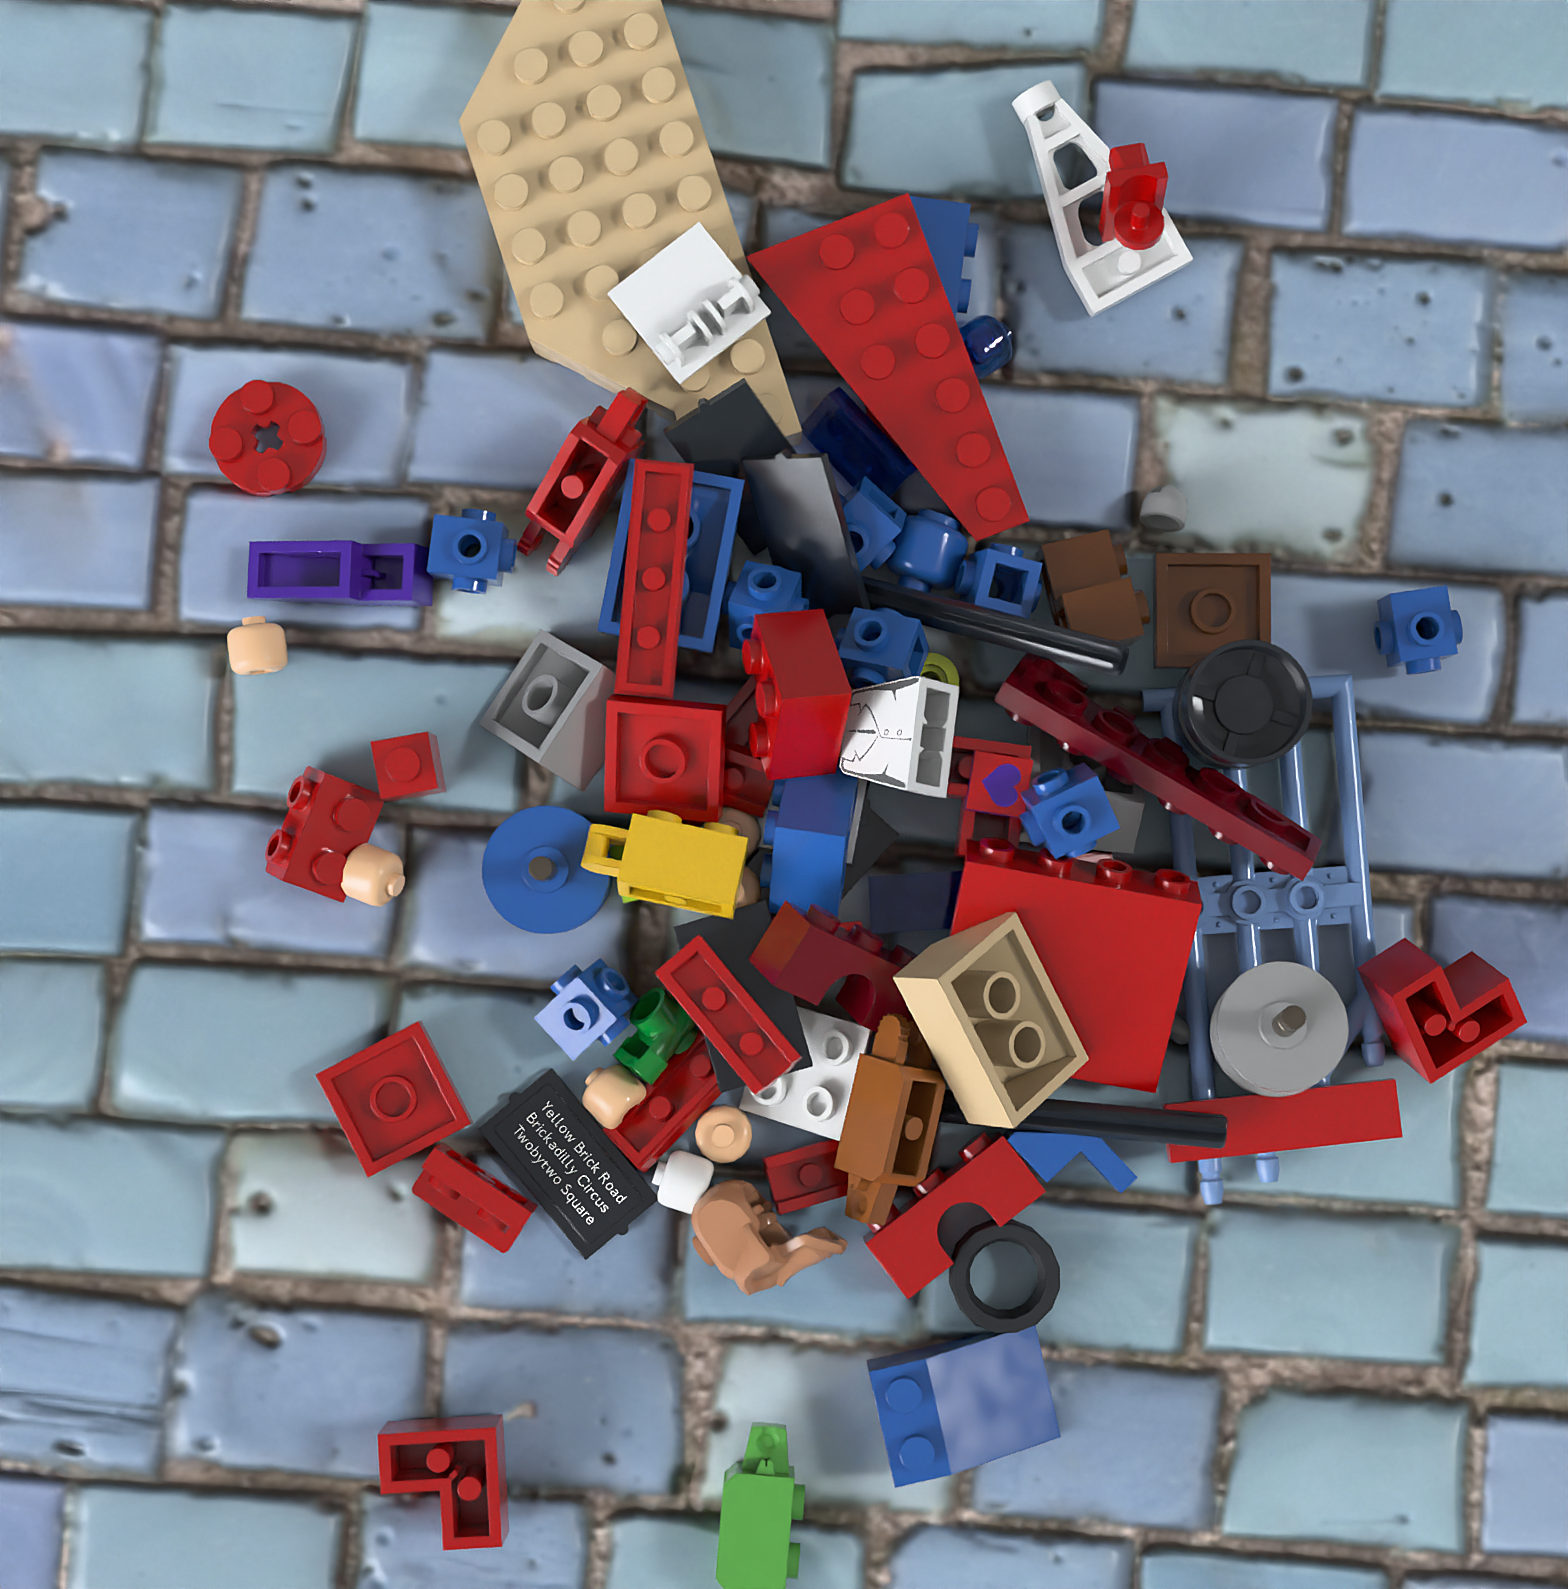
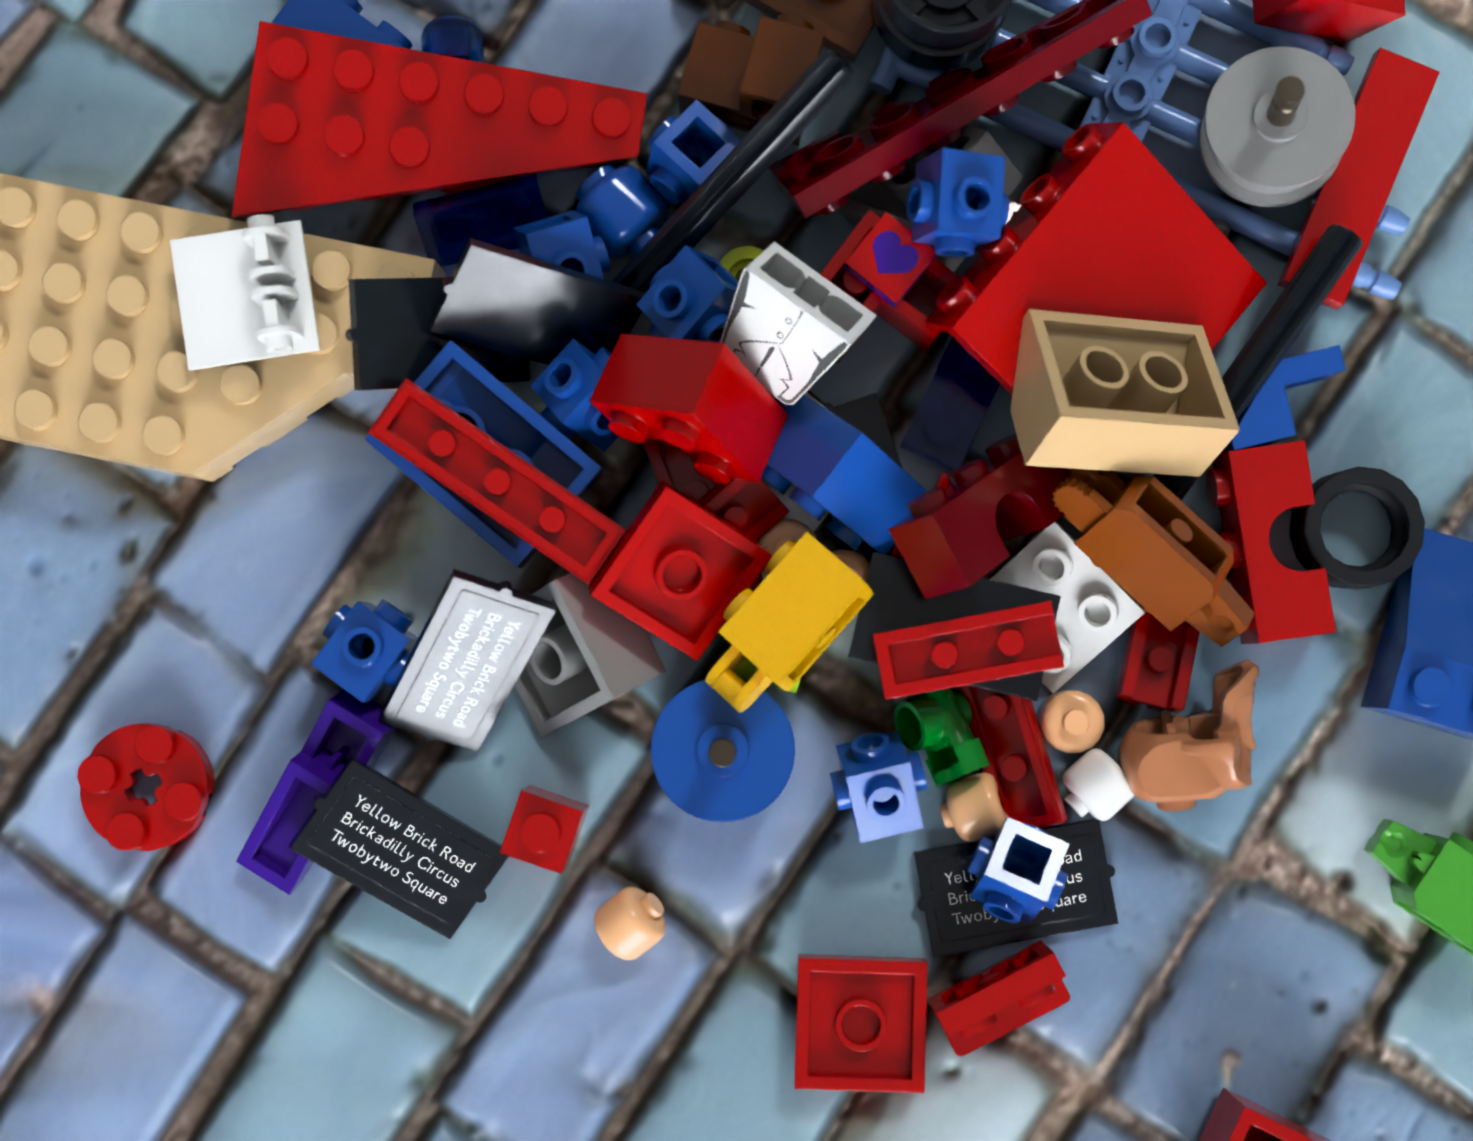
camera: 55 degrees left, 0 degrees up
light nougat piece [227,616,288,675] -> none
red bracket [265,766,385,903] -> none
red hinge [517,387,649,576] -> none
none -> piece [289,756,509,939]
none -> piece [379,569,556,752]
none -> blue brick [967,816,1069,924]

